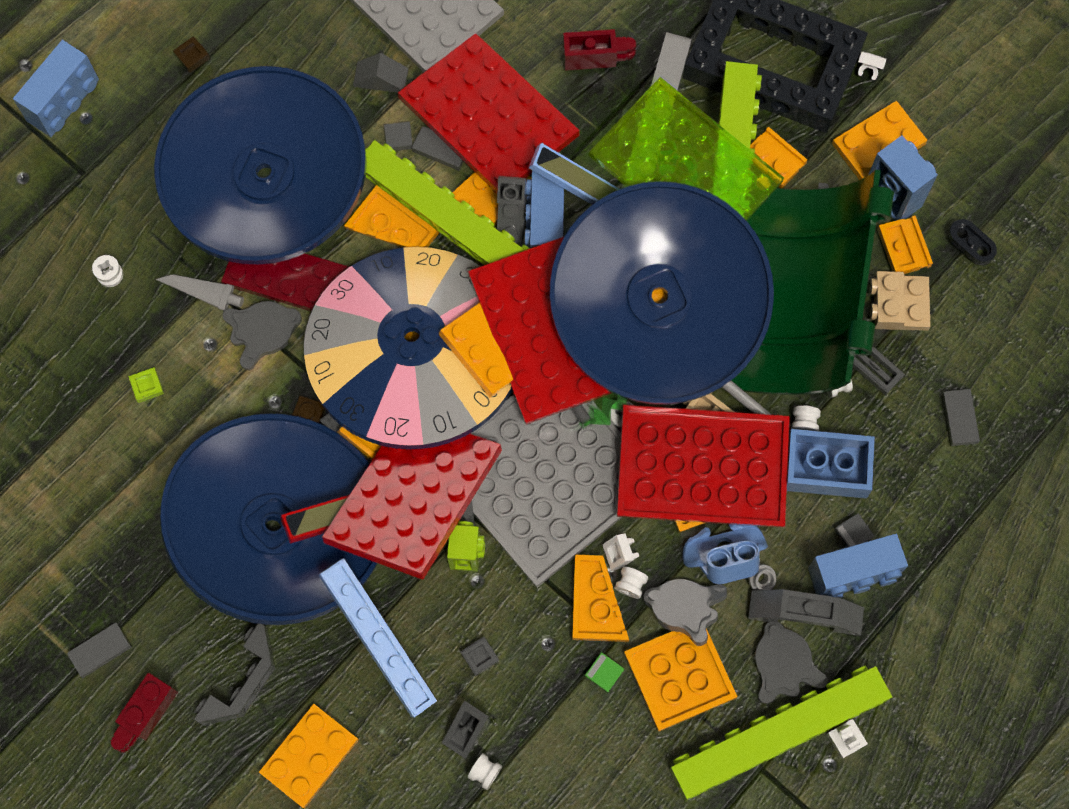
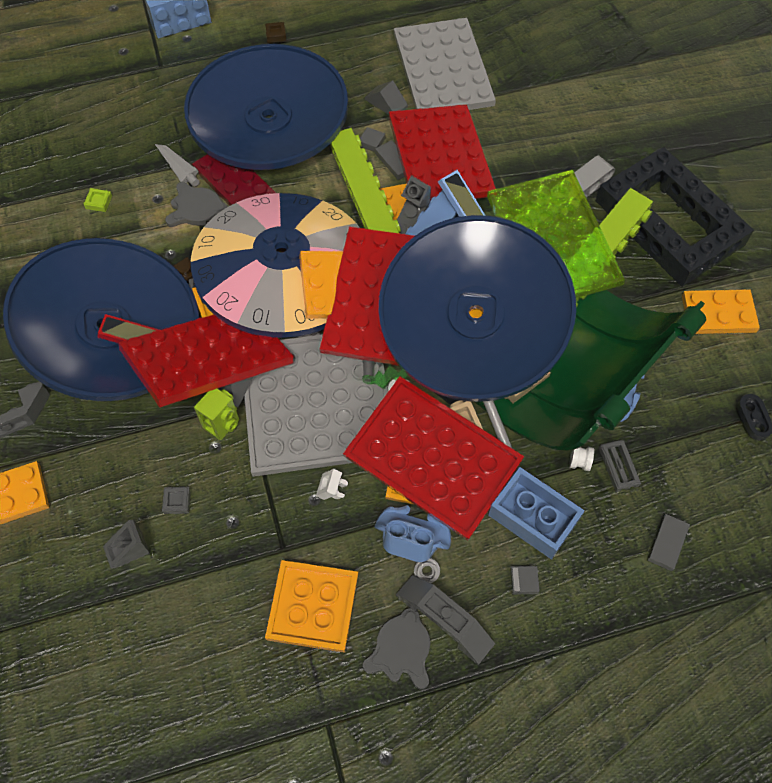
camera: 30 degrees right, 10 degrees down
white wheel [92,255,123,287] -> none
light blue tile [318,558,437,718] -> none
light orange wing [344,185,439,248] -> none
white wheel [467,753,502,790] -> none
dark red hinge [563,29,637,70] -> none
light orange wing [573,555,629,642] -> none
bright green tile [585,652,625,693] -> none
white wheel [614,567,648,599] -> none
tile [644,579,727,646] -> none
lime brick [669,665,892,801] -> none
light orange plate [750,127,807,189] -> none
white wheel [791,406,821,431] -> none
medium blue brick [808,534,908,598] -> none
white tile [827,719,868,759] -> none
white tile [858,51,886,80] -> none
medium blue brick [869,135,938,221] -> none
tan plate [869,271,930,331] -> none
light orange plate [877,216,933,274] -> none

